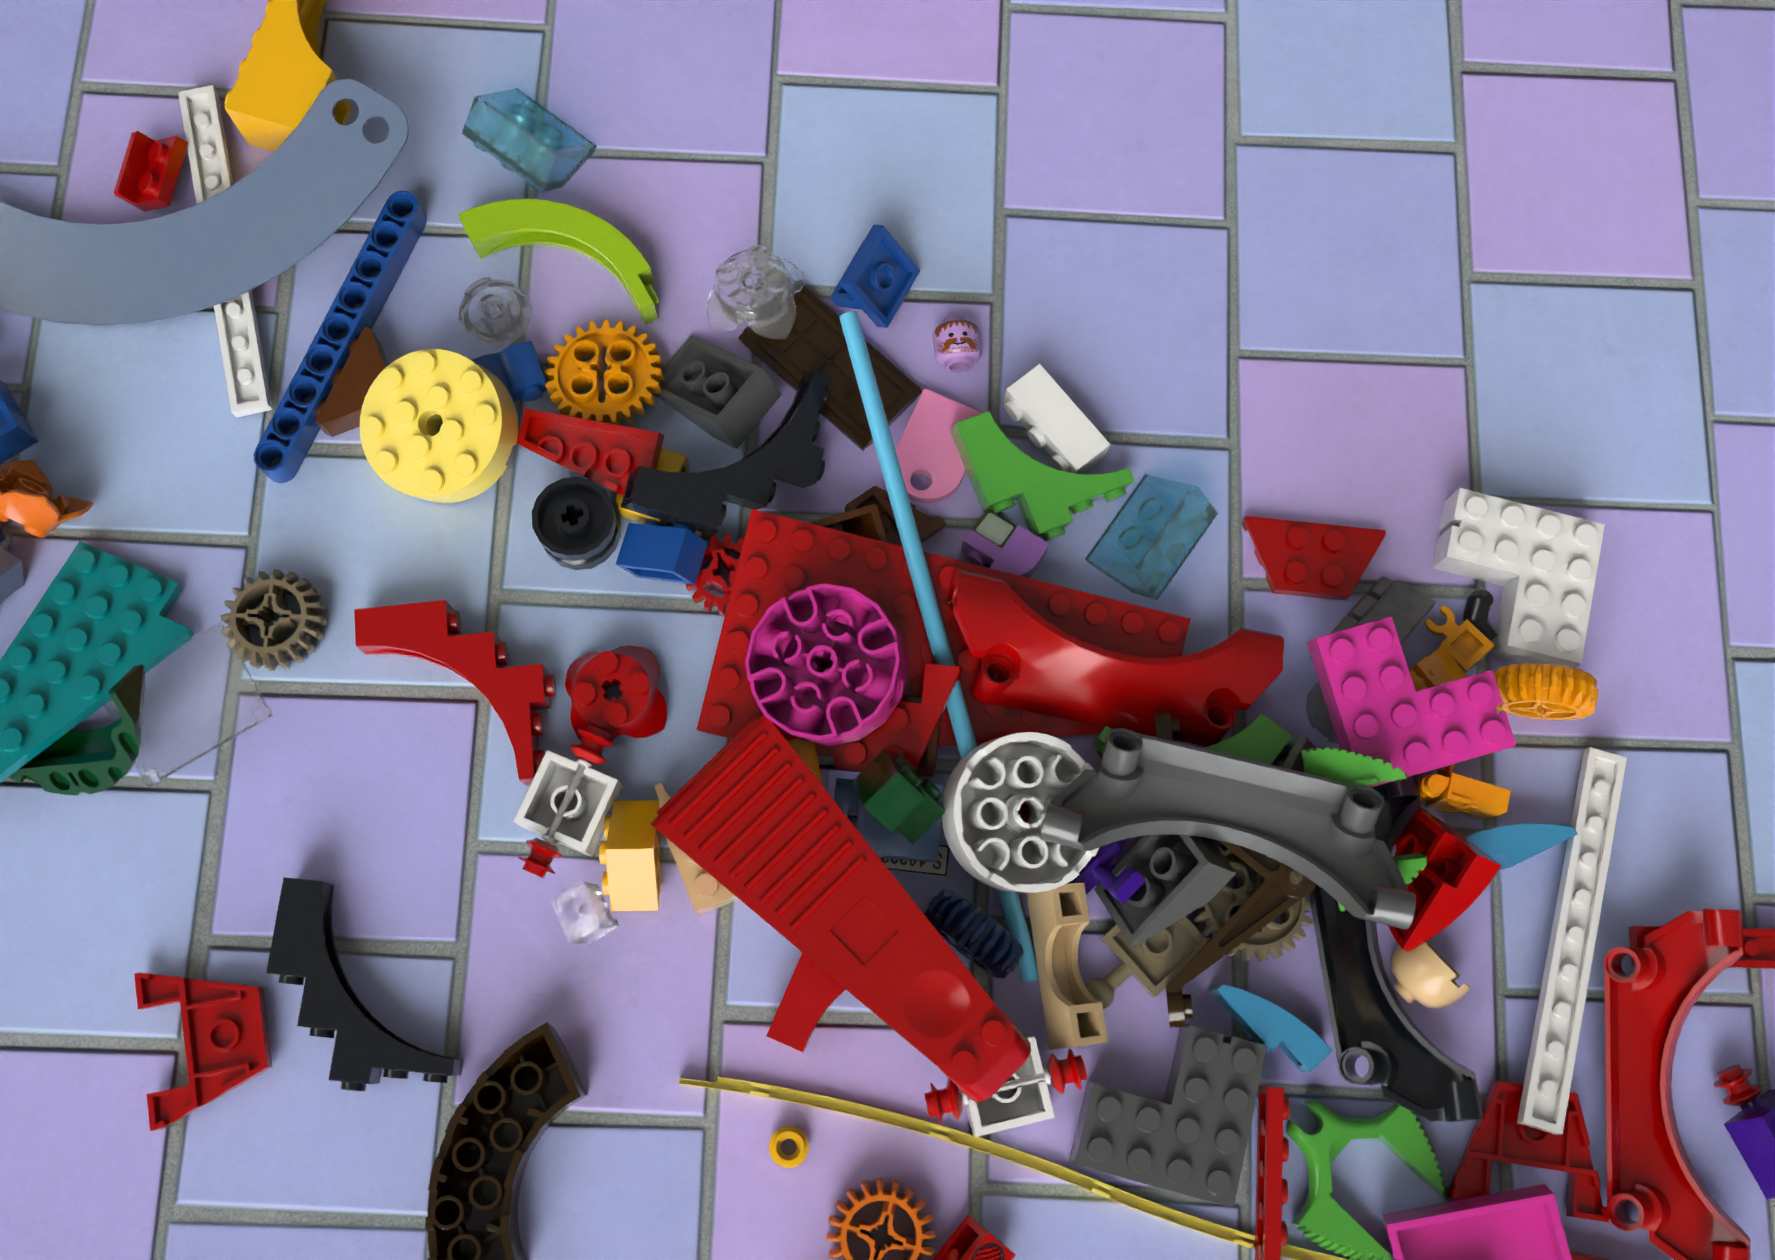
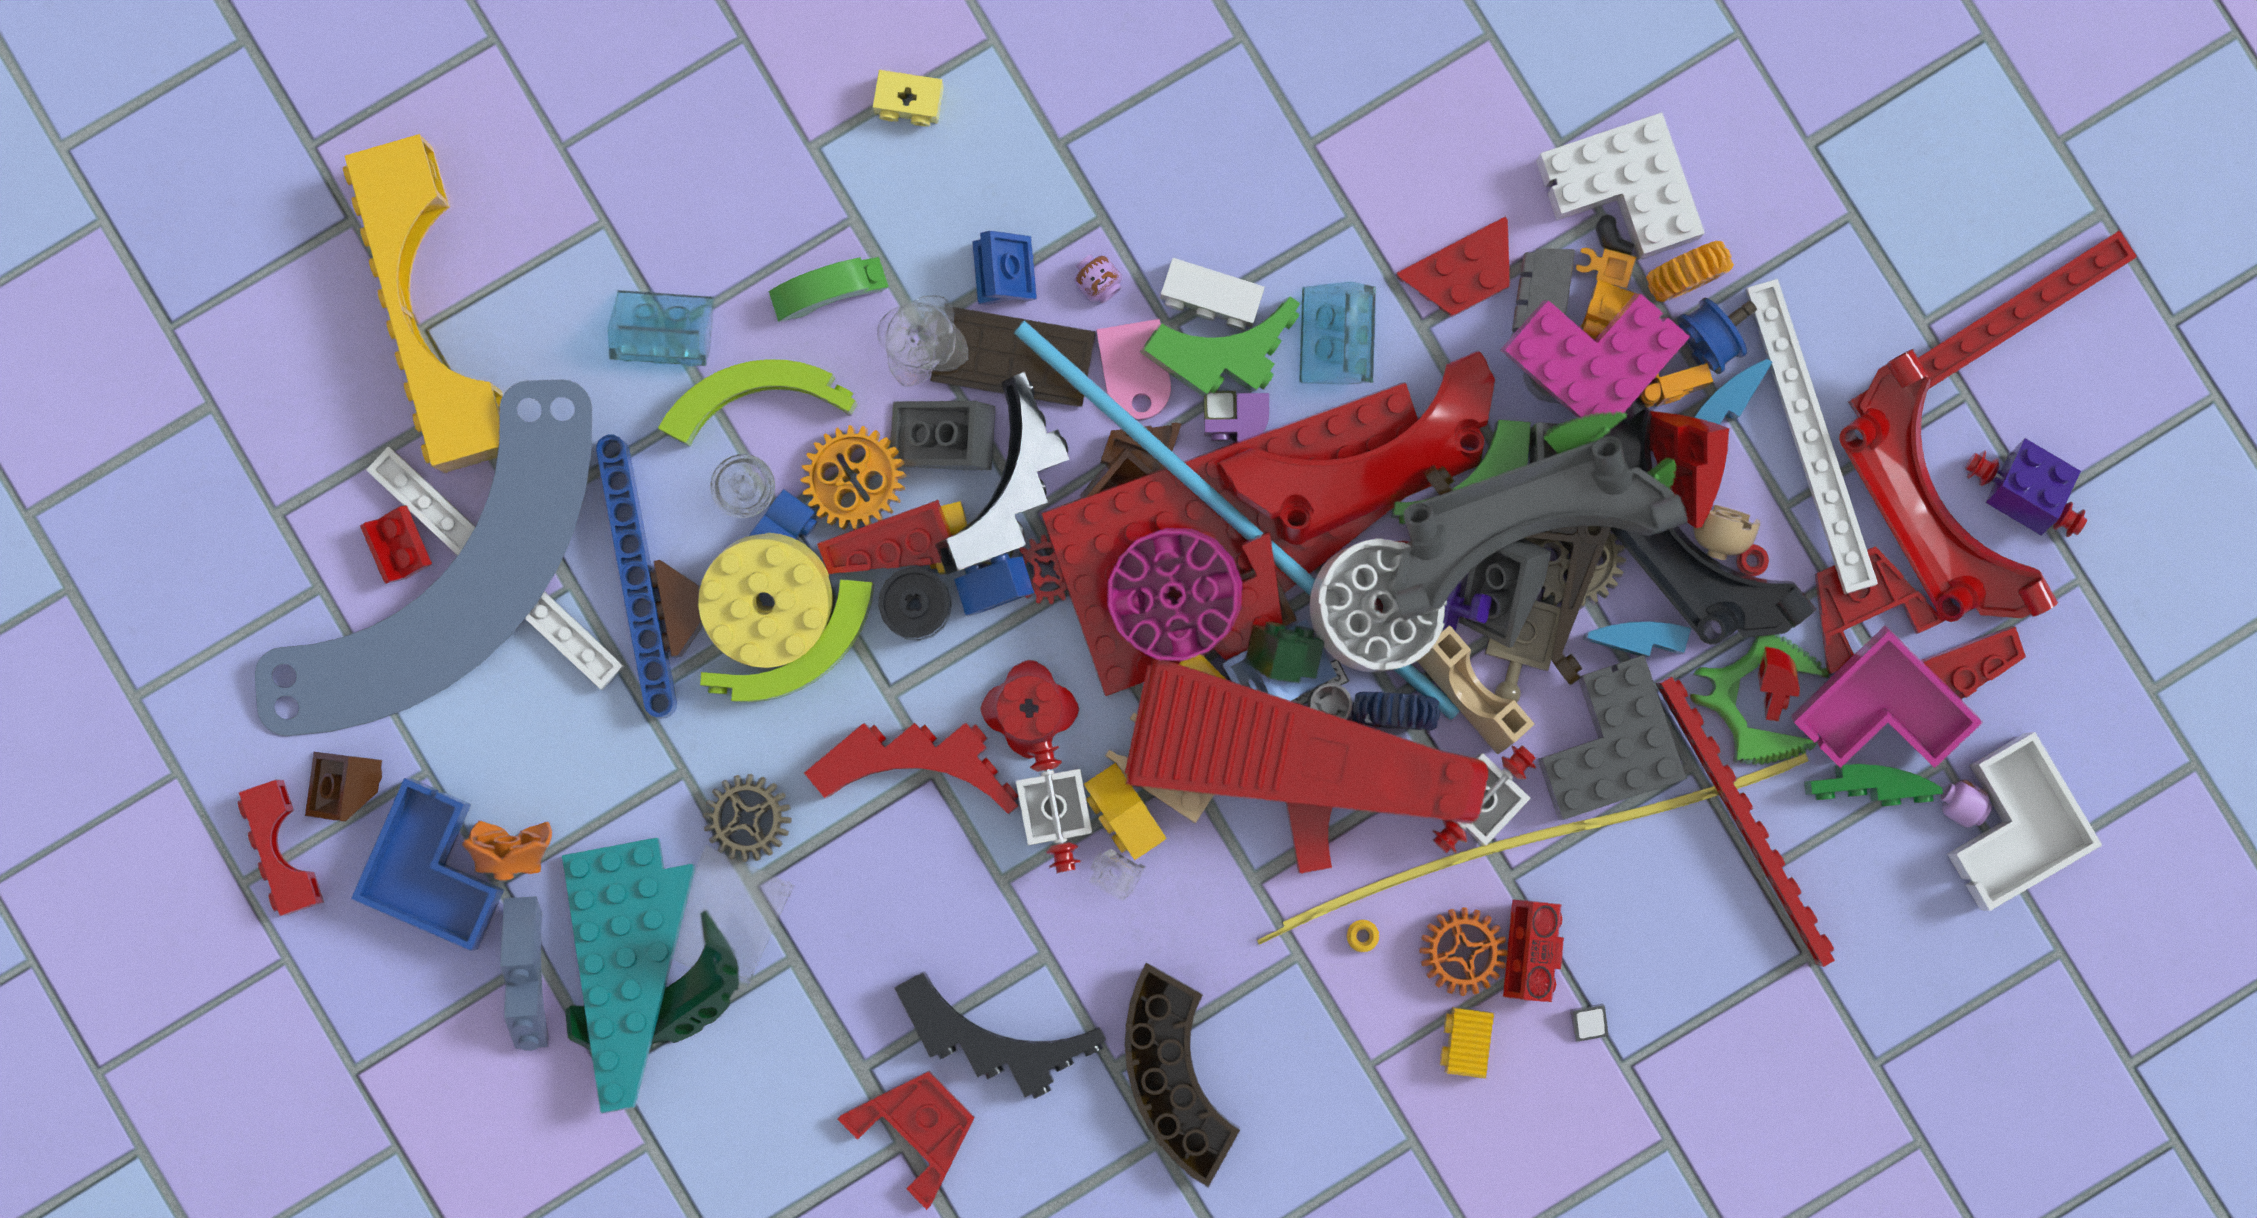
camera: 30 degrees left, 10 degrees up
none -> lime arch [700,579,875,702]
none -> bright green arch [768,257,889,322]
none -> light yellow brick [873,70,944,127]
none -> light grey wheel [1307,683,1352,719]
none -> blue wheel [1677,297,1757,374]
none -> red plate [1736,544,1769,577]
none -> red brick [1758,646,1800,722]

